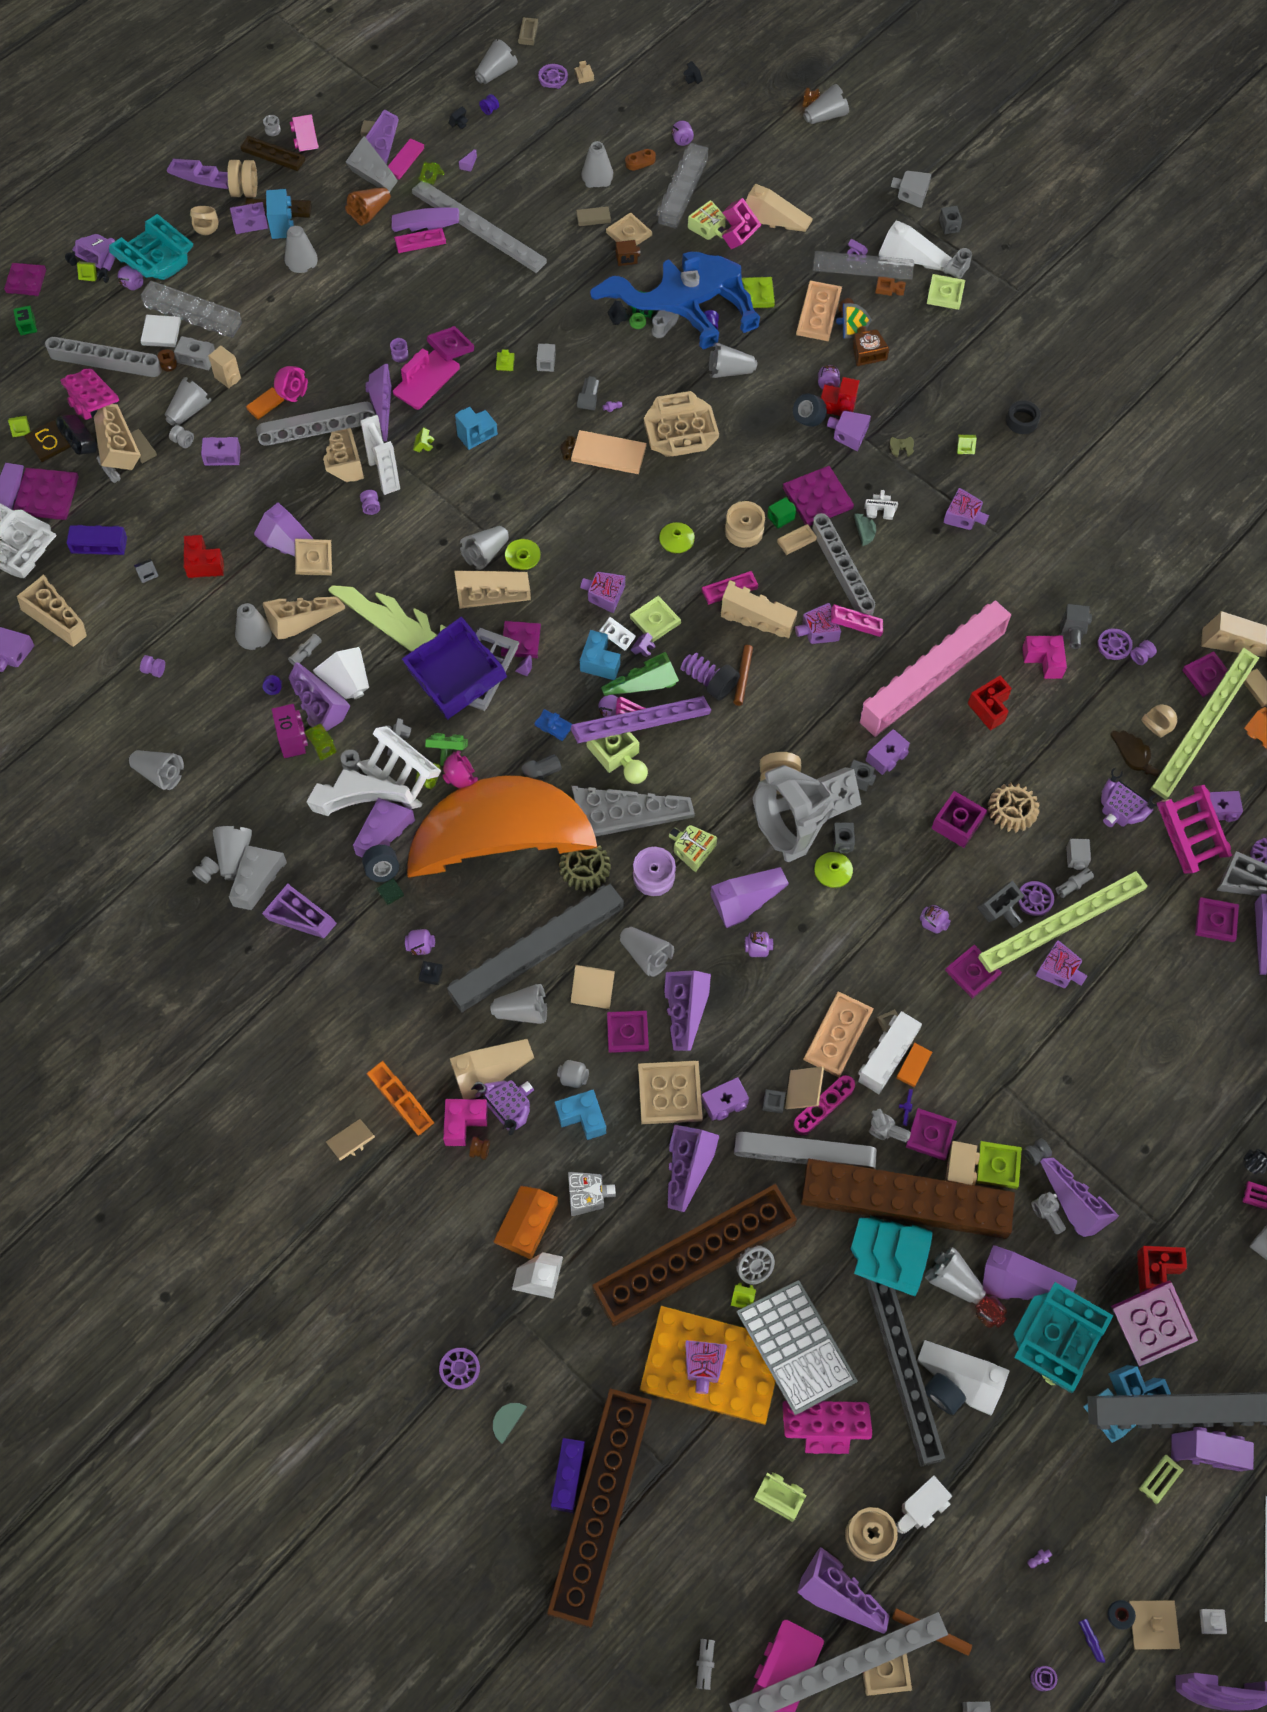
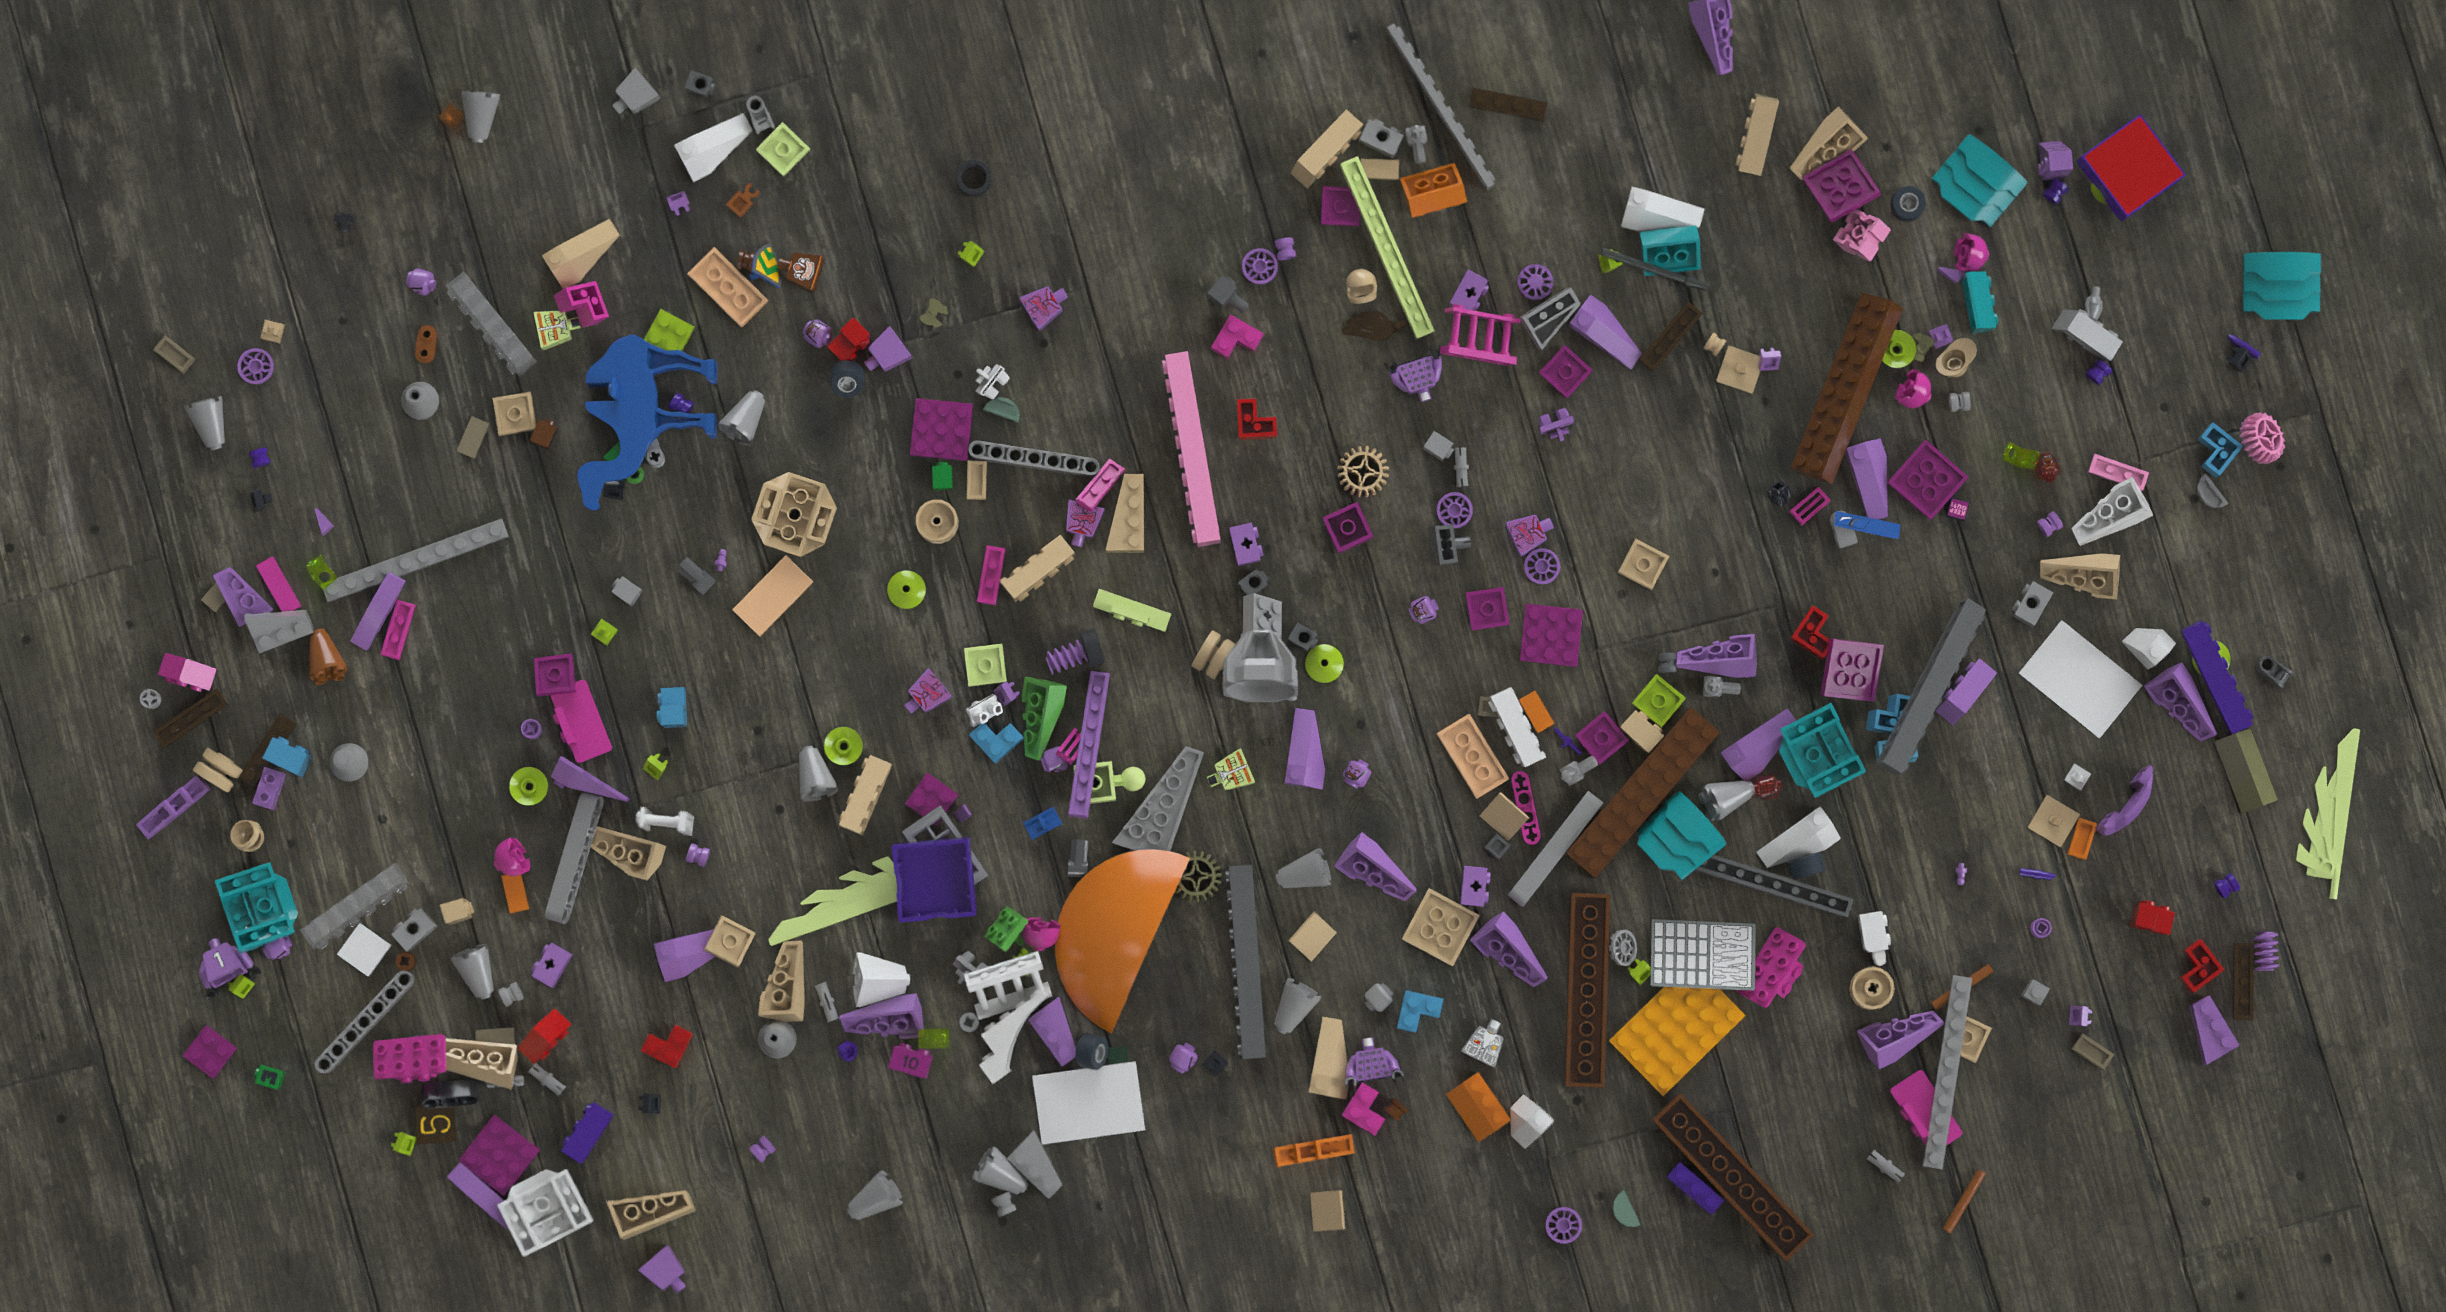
camera: 60 degrees left, 20 degrees up
medium lavender wedge [262,883,337,938] -> none
dark brown arm [560,436,576,461] -> none
magenta plate [607,1011,649,1053] -> none
lavender wheel [633,847,676,896] -> none
light grey tile [681,270,700,287] -> none
medium lavender torso [685,1340,727,1394] -> none
dark orange piece [734,645,753,706] -> none
yellowish green hinge [754,1472,807,1522] -> none
clear brick [813,251,914,280] -> none
yellowish green plate [978,871,1148,973] -> none
black wheel [1107,1600,1136,1630] -> none
yellowish green tile [1139,1455,1184,1504] -> none
none -> lime dish [509,767,548,805]
none -> red brick [517,1008,571,1064]
none -> light grey pin [528,1063,566,1096]
none -> white sticker [1032,1061,1145,1144]
none -> yellowish green bracket [1093,589,1171,632]
none -> tan wedge [1105,474,1144,553]
none -> magenta plate [1520,604,1583,667]
none -> medium lavender wheel [1524,548,1560,584]
none -> medium lavender hips [1539,408,1574,442]
none -> tan tile [1618,539,1669,591]
none -> orange tile [2067,818,2097,860]

